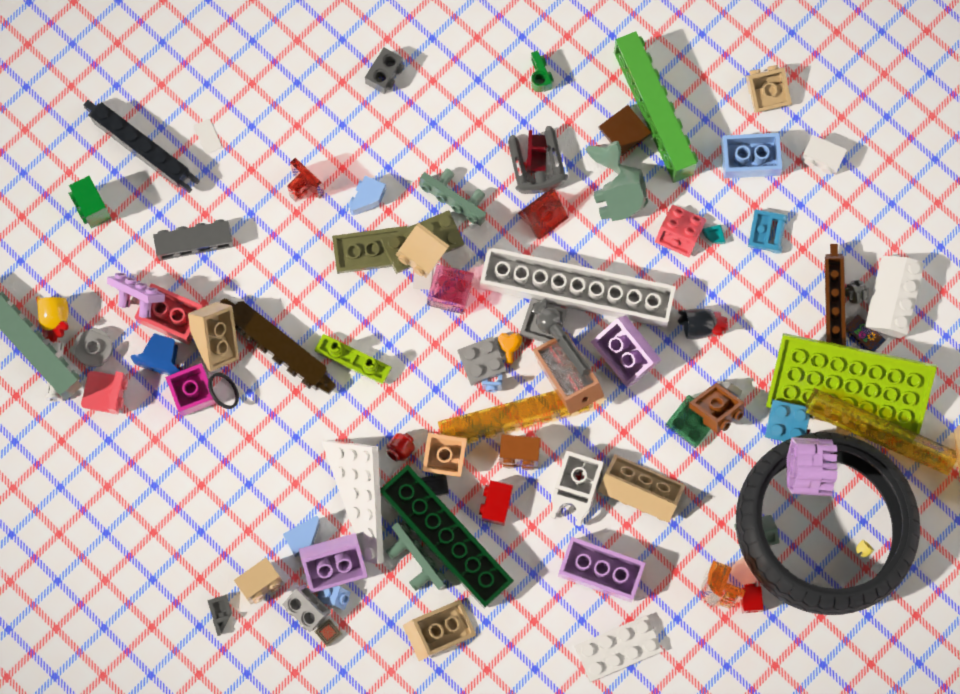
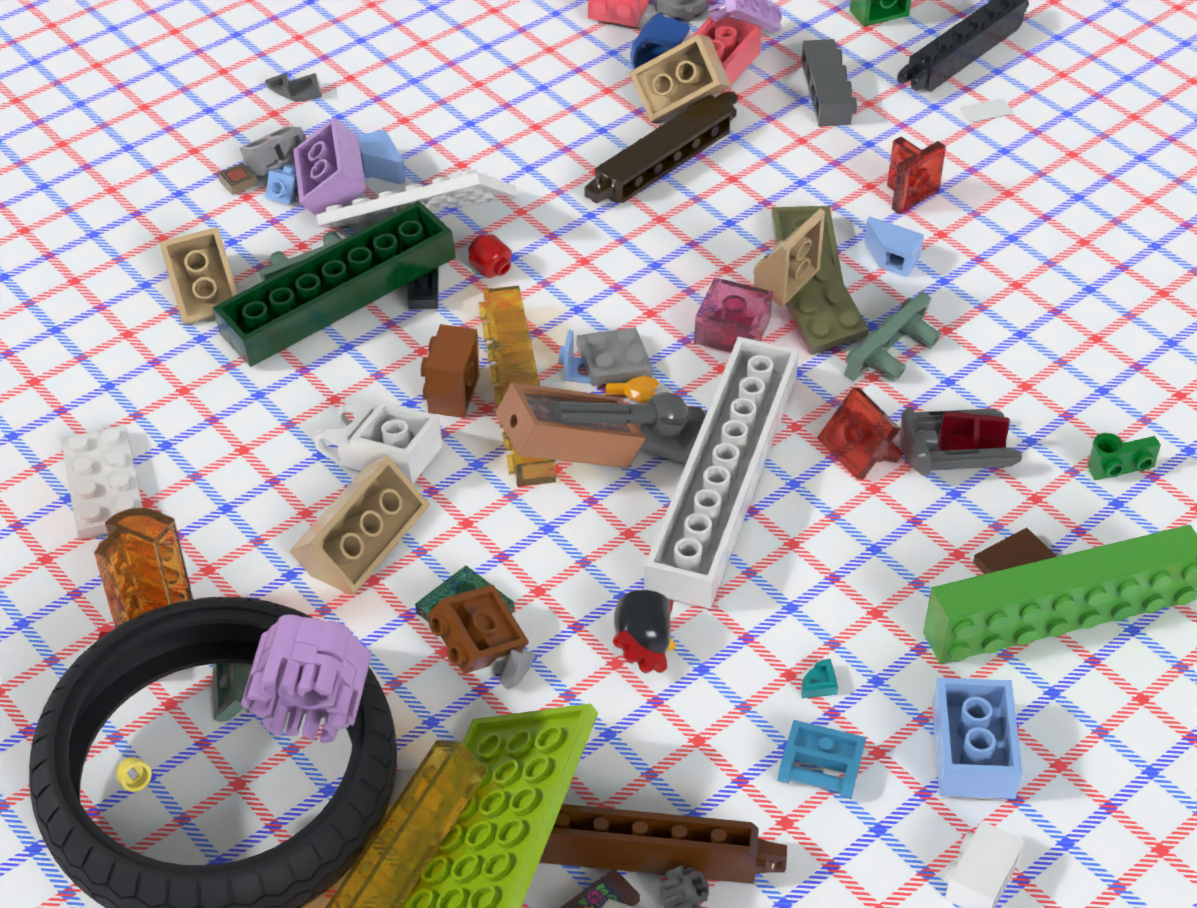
camera: 95 degrees right, 30 degrees down
dark pink brick [165,363,217,417] -> none
black piece [208,373,239,409] -> none
tan brick [234,557,283,604] -> none
lime plate [314,334,392,385] -> none
dark grey brick [365,47,405,94] -> none
light nougat slope [422,432,467,477] -> none
red brick [479,480,513,526] -> none
lavender brick [558,536,646,603] -> none
sand green hips [586,141,648,221] -> none
lavender brick [591,315,661,387] -> none
coral bracket [655,205,707,257] -> none
tan plate [745,65,792,113] -> none
dark azure plate [765,399,811,441] -> none

